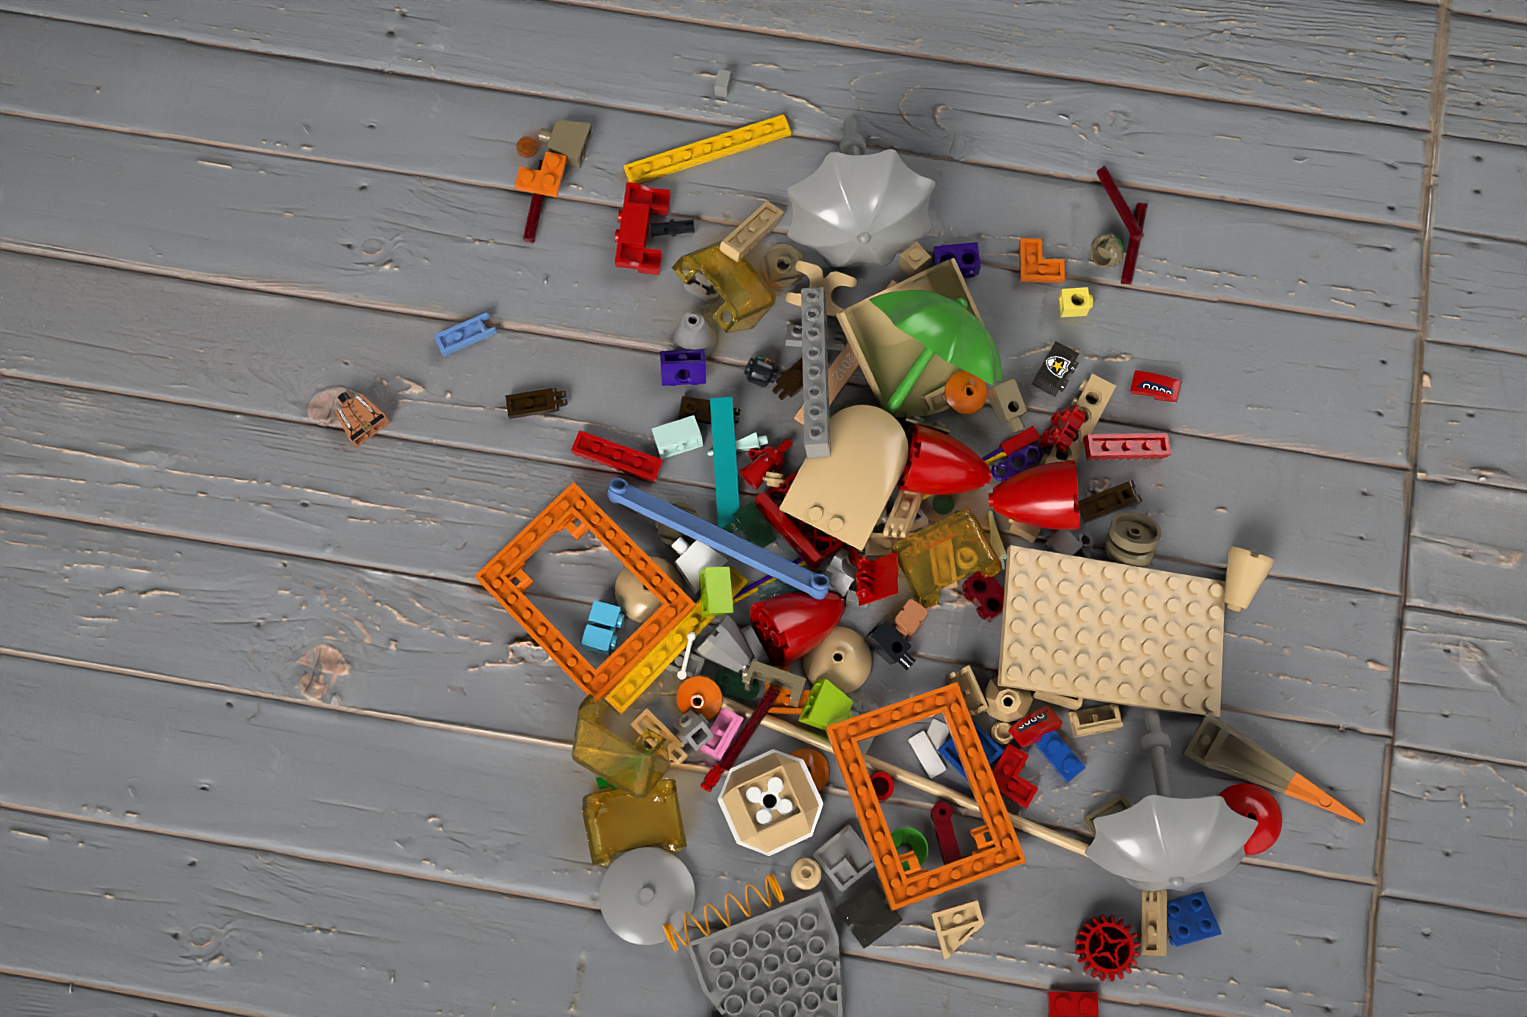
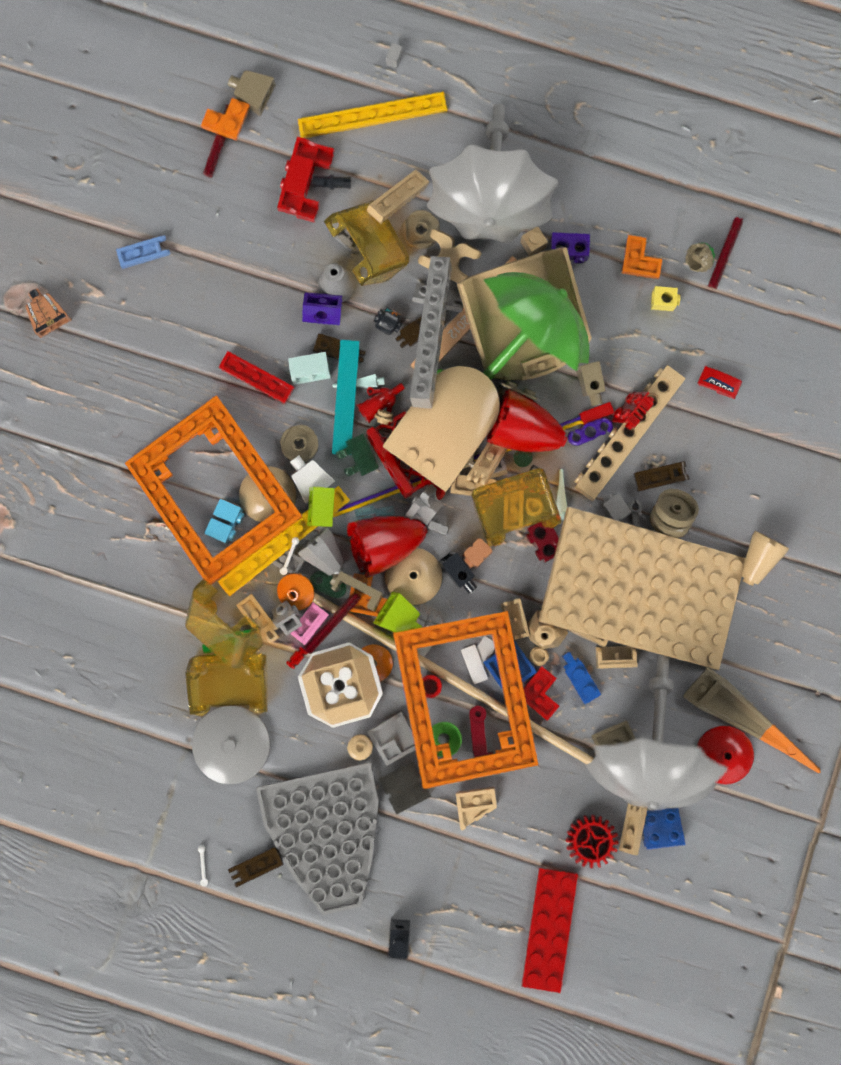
camera: 10 degrees right, 10 degrees up
dark brown hinge [505,388,568,419] -> none
clear orange plate [516,136,538,158] -> none
medium blue piece [607,478,830,600] -> none
light orange piece [662,873,784,952] -> none
light grey beam [740,625,770,665] -> none
red hinge [856,552,898,606] -> none
orange dish [944,370,987,414] -> none
red cylinder [988,460,1080,530] -> none
red slope [1008,706,1063,748] -> none
clear smoke brick [1032,341,1079,397] -> none
gear [1083,433,1171,461] -> none
dark red axle [1096,166,1144,242] -> none

